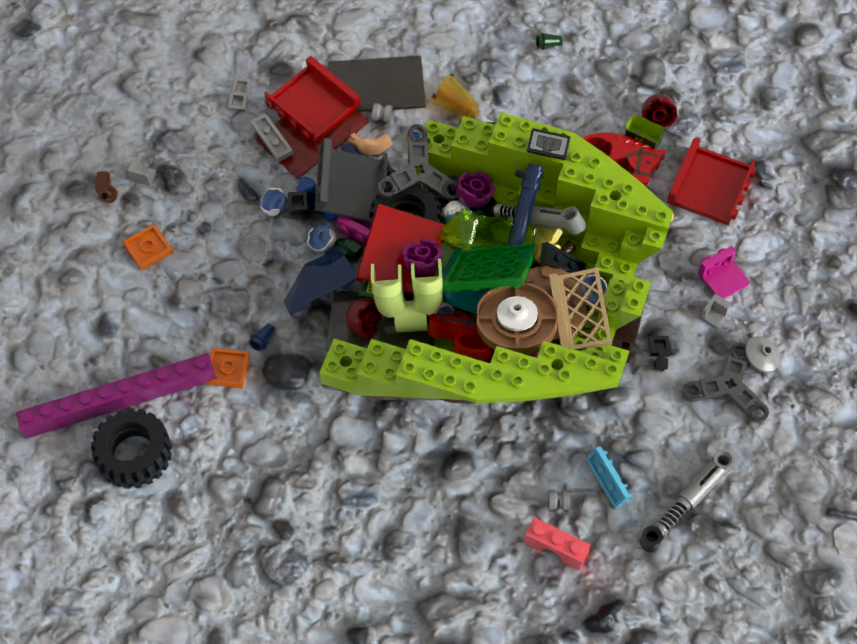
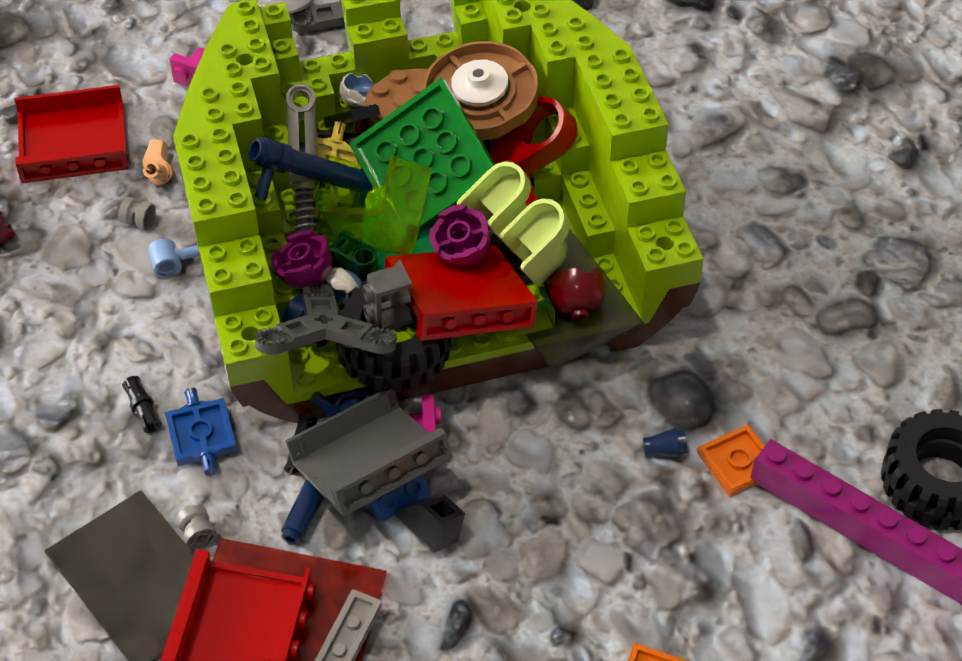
camera: 125 degrees left, 10 degrees down
medium blue hair [260,188,287,217] -> none
dark blue wedge [283,246,357,315] -> none
blue rock [296,177,316,193] -> none
medium blue hair [307,225,336,253] -> none
dark green rock [334,238,365,263] -> none
light nougat arm [348,133,393,155] -> none
clear yellow cone [430,73,481,119] -> none
coral arch [524,517,590,571] -> none
slope [527,128,571,160] -> none
tan fence [549,267,612,351] -> none
red animal [583,132,667,187] -> none
lime piece [625,115,665,149] -> none
none -> flat silver window [362,258,413,330]

